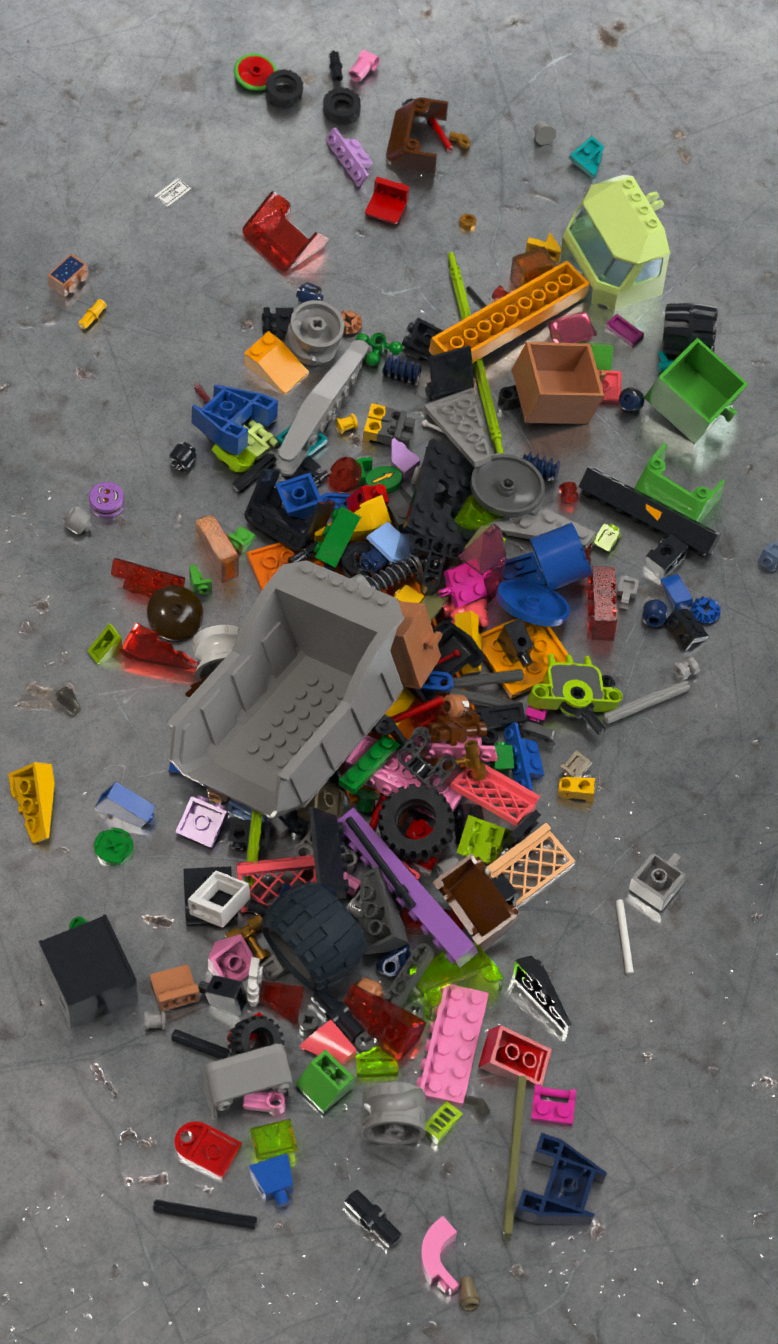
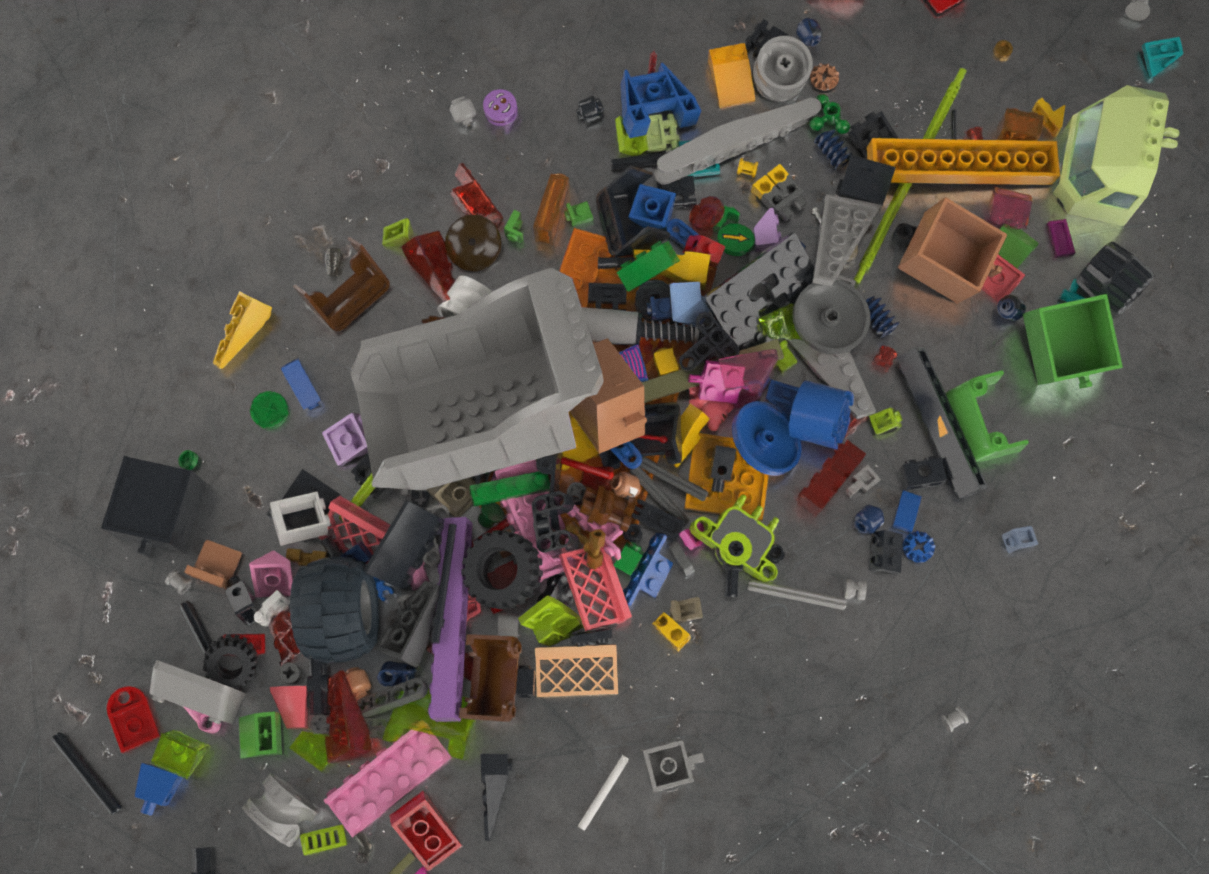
camera: 45 degrees right, 15 degrees up
none -> reddish brown windscreen [293,237,390,331]

